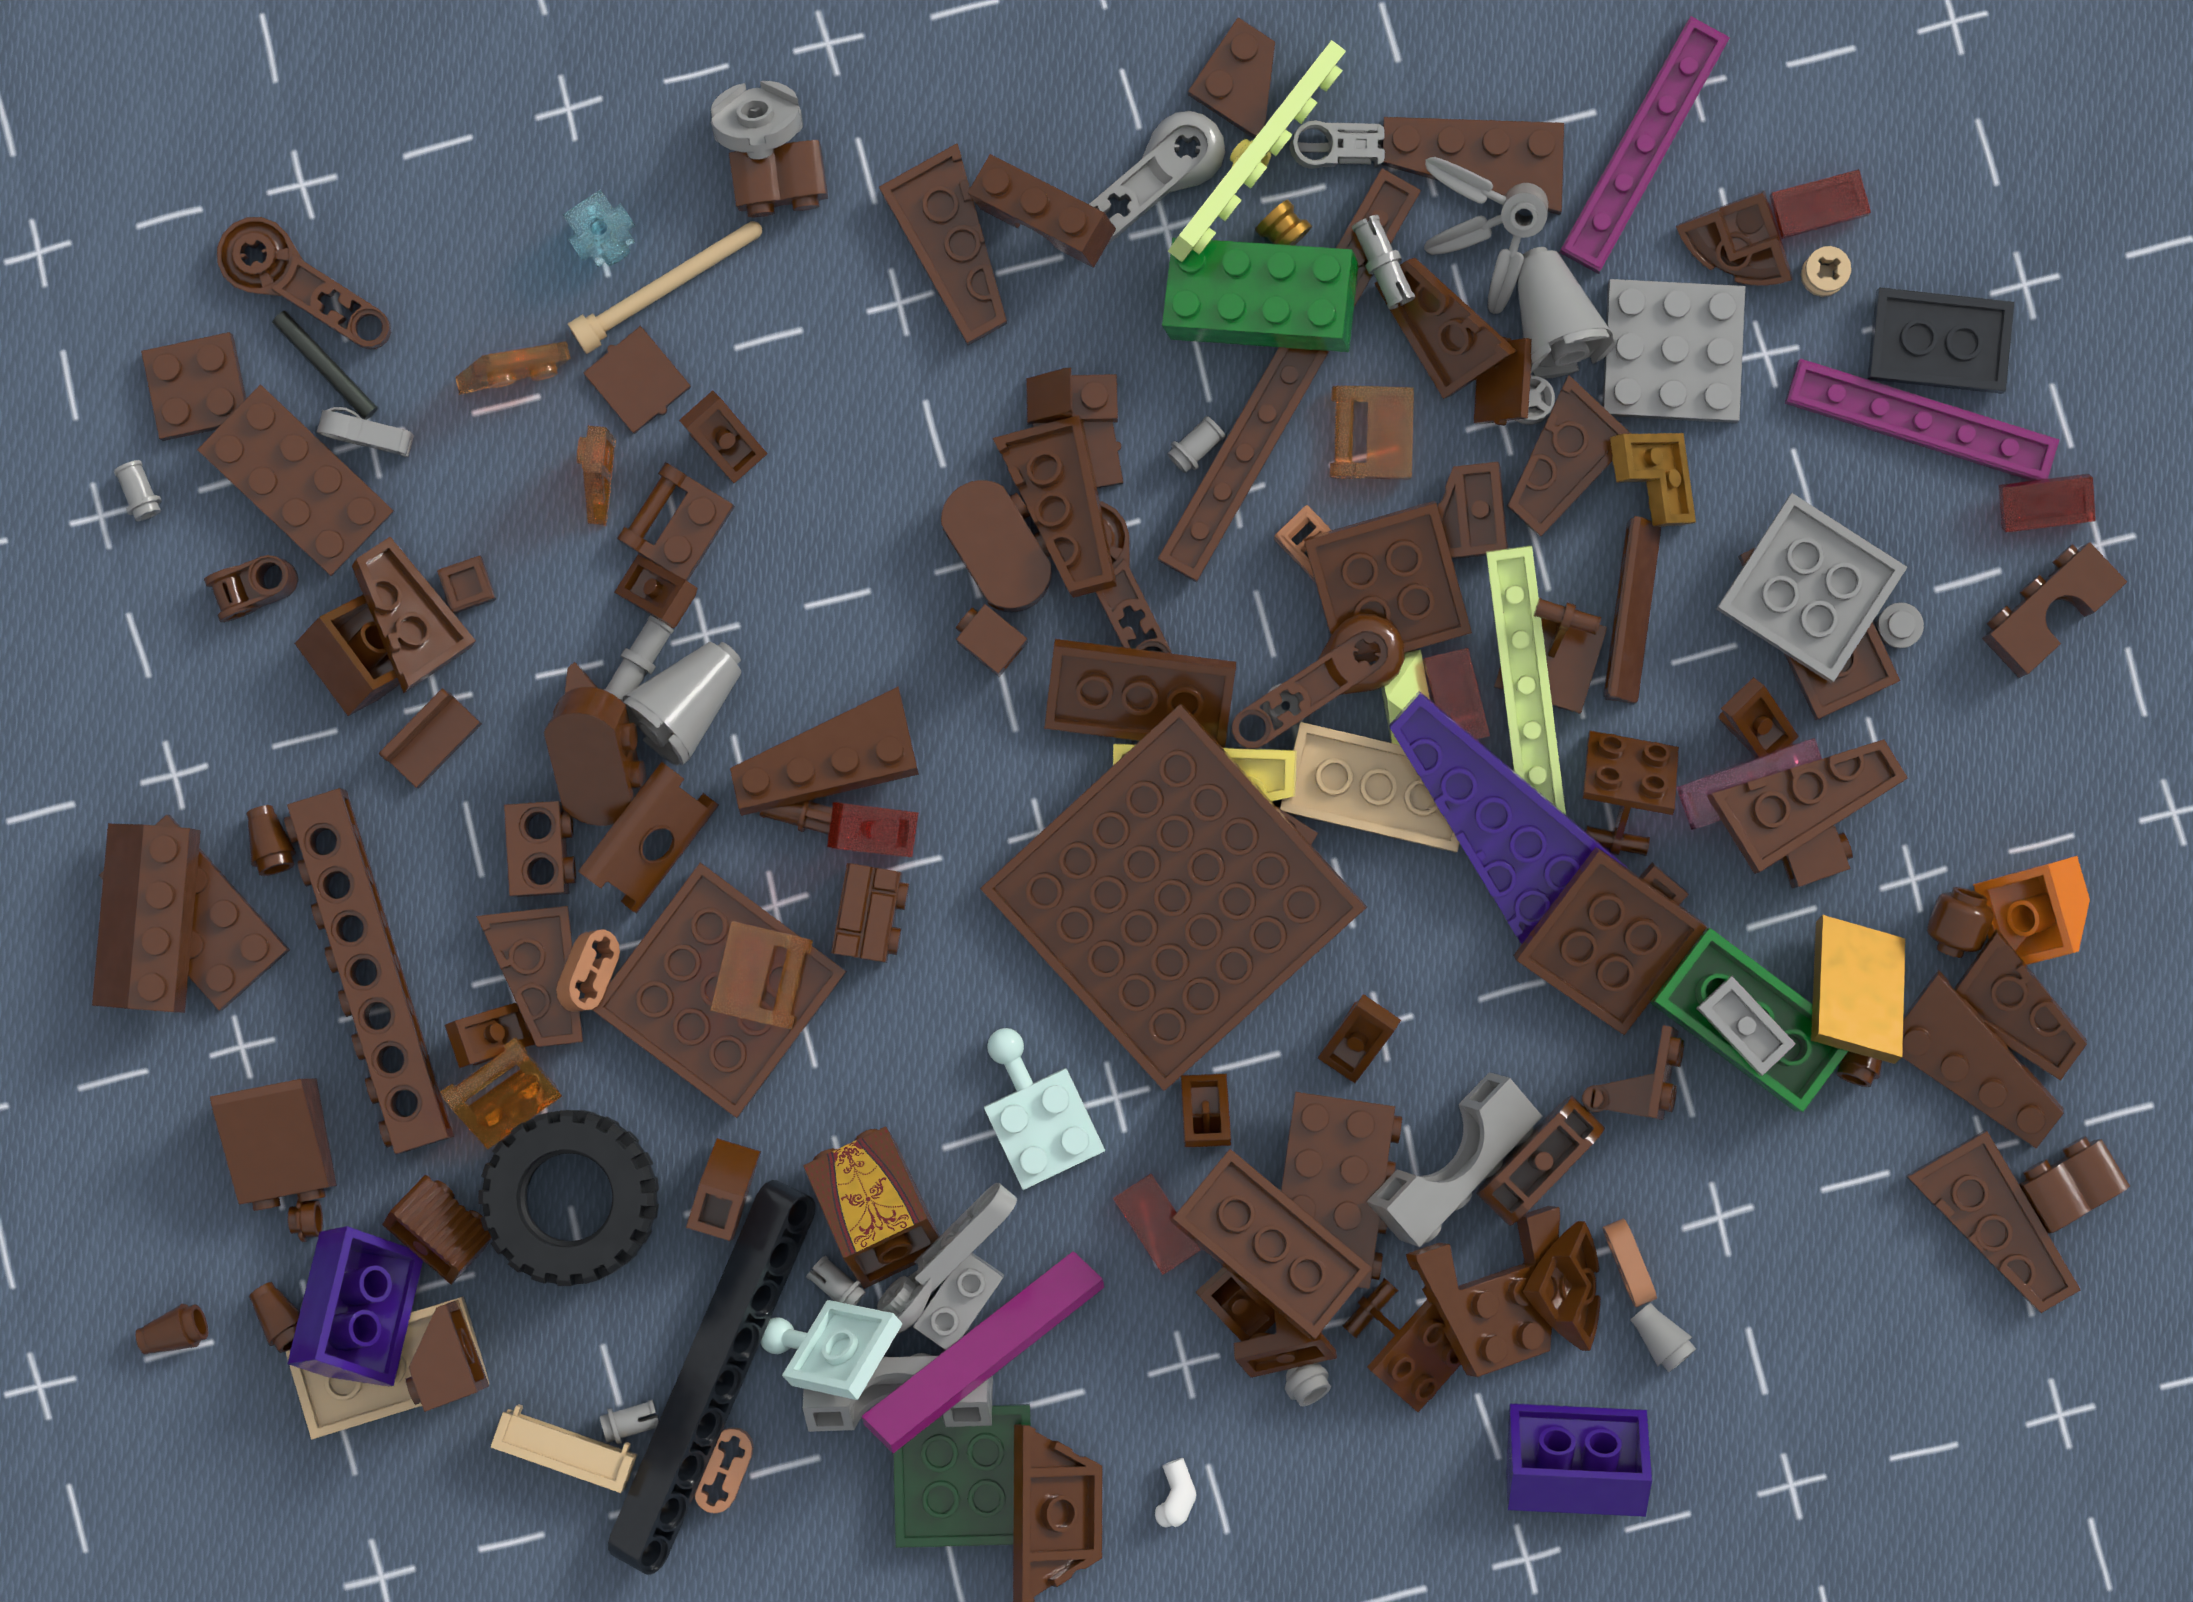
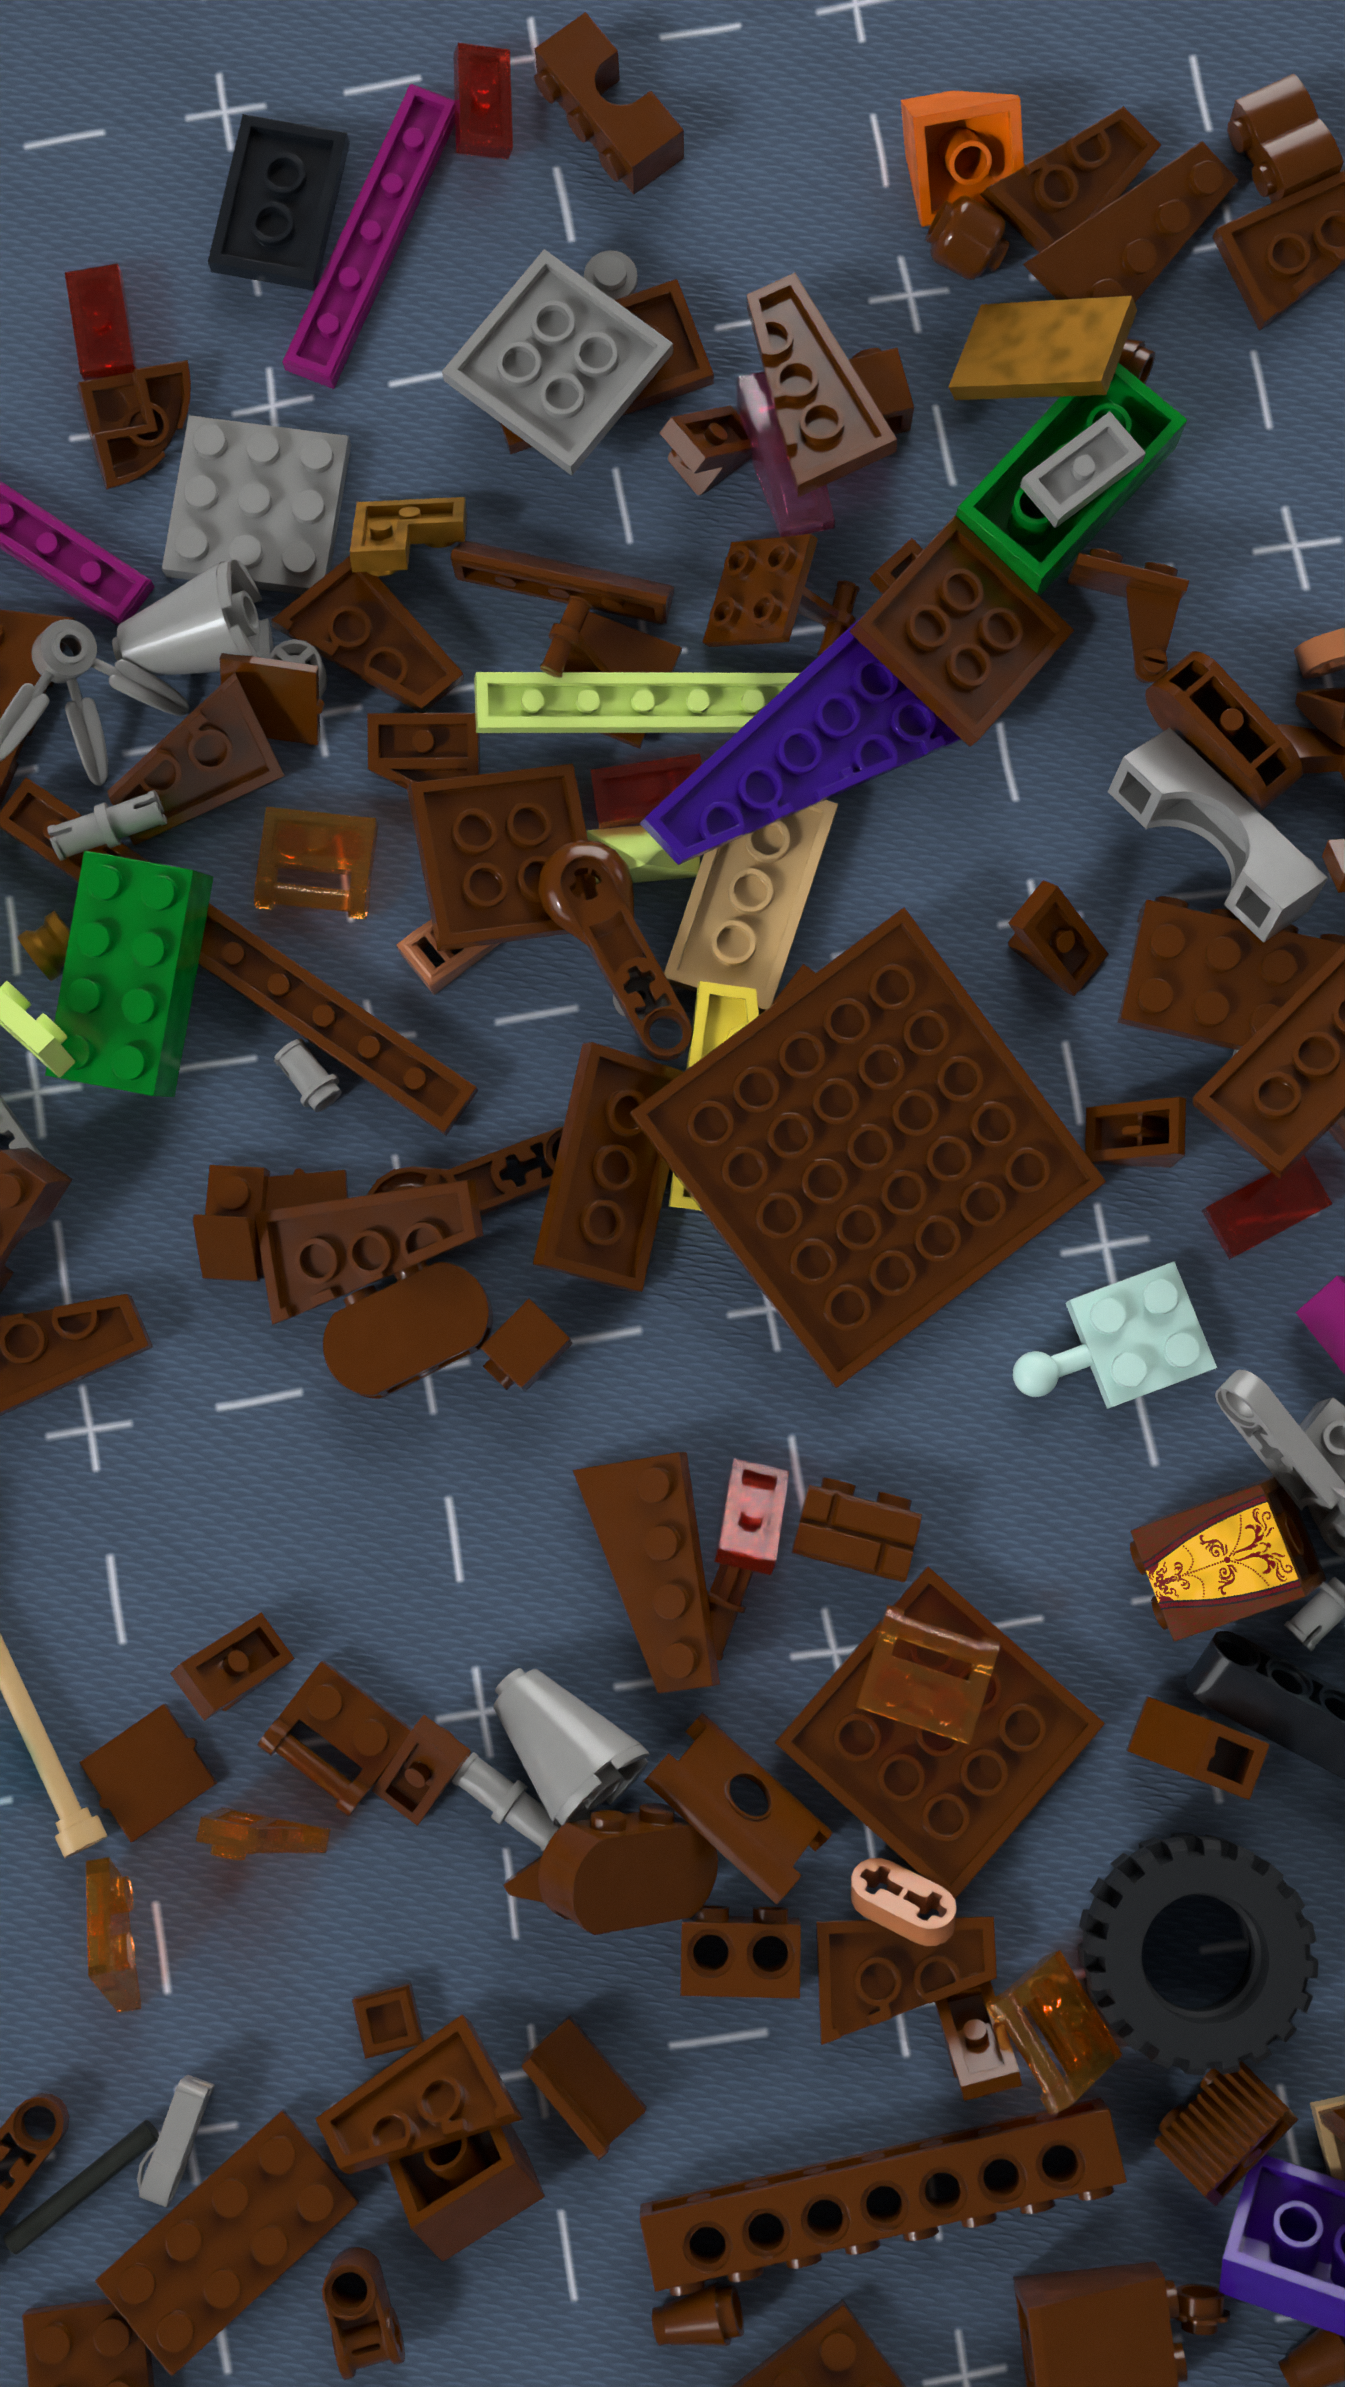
camera: 80 degrees left, 5 degrees down
tan wheel [1801,246,1851,297] -> none

